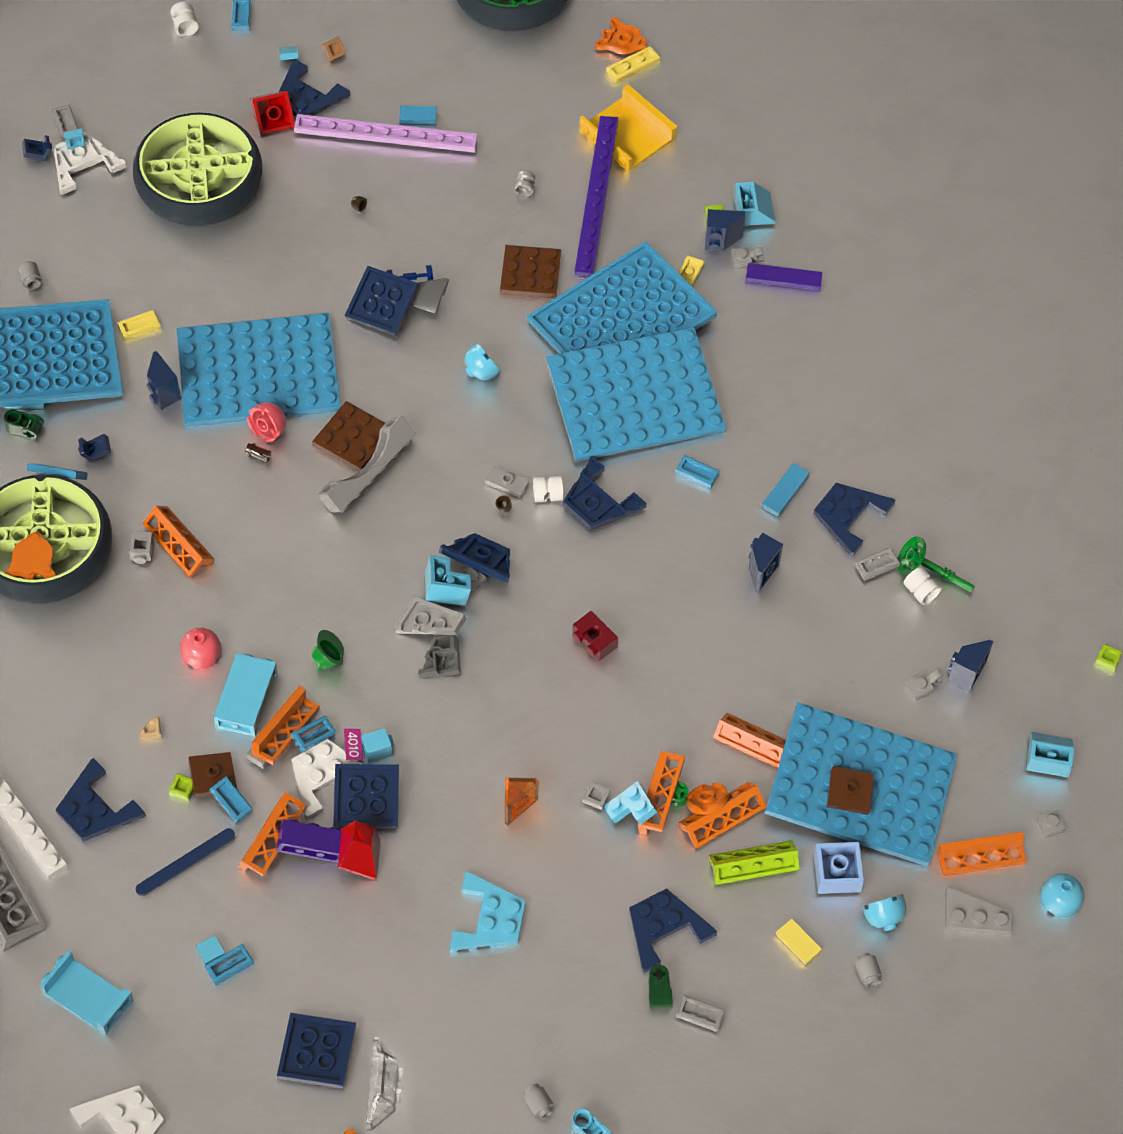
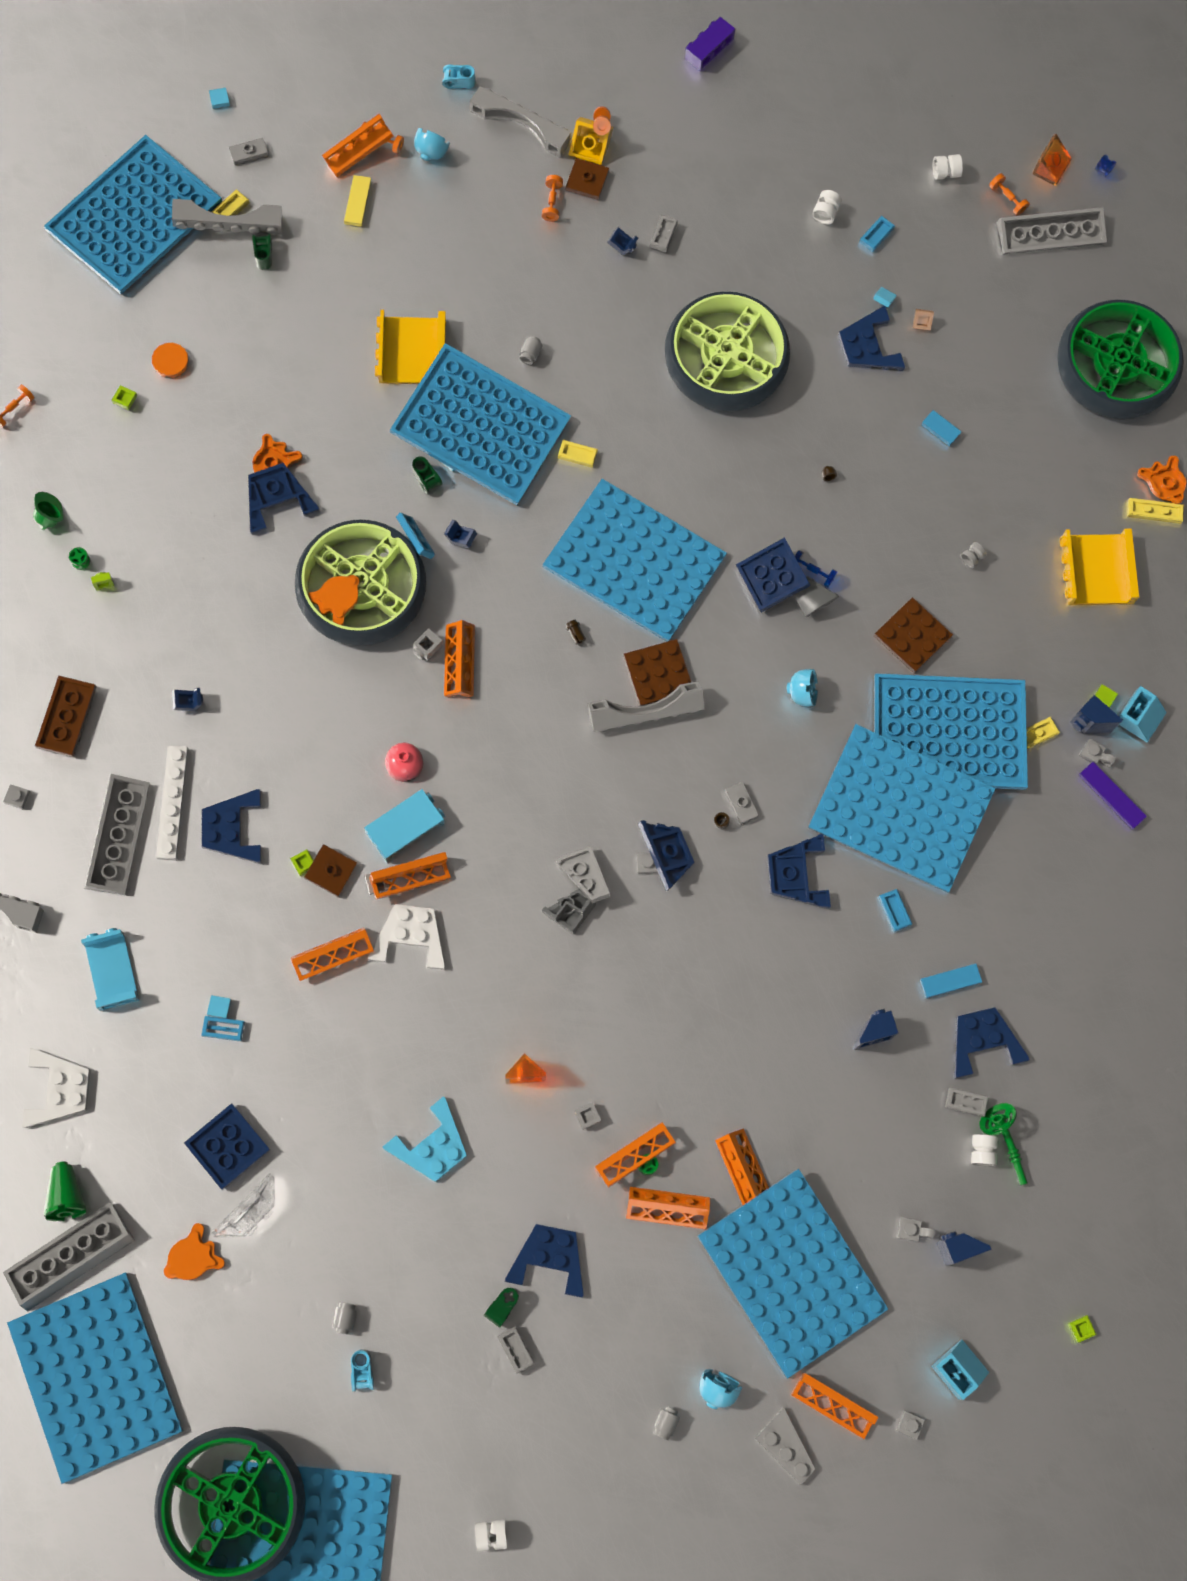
camera: 35 degrees right, 15 degrees up
white wing [53,132,127,195] -> none
medium azure tile [64,128,86,150] -> none
dark blue piece [135,828,235,896] -> none
tan tile [140,717,162,741] -> none
dark blue slope [146,351,181,410] -> none
dark azure tile [209,776,253,823] -> none
coral cylinder [247,402,287,442] -> none
red slope [250,91,295,135] -> none
dark purple brick [276,819,342,863] -> none
dark azure tile [290,716,337,753] -> none
lavender plate [294,114,477,153] -> none
green piece [311,630,344,671] -> none
dark blue plate [333,764,399,829] -> none
red slope [337,820,380,880] -> none
dark pink sticker [344,729,363,760] -> none
medium azure brick [361,728,395,763] -> none
medium azure brick [425,555,471,606] -> none
white wheel [533,475,563,503] -> none
dark red brick [572,611,618,661] -> none
dark purple plate [574,116,619,277] -> none
medium azure plate [604,781,658,825] -> none
orange tile [686,783,729,815] -> none
lime fence [708,840,800,885] -> none
light yellow tile [776,919,822,965] -> none
light blue brick [814,842,864,894] -> none
reddish brown plate [826,766,874,815] -> none
medium azure cylinder [1040,873,1084,918] -> none

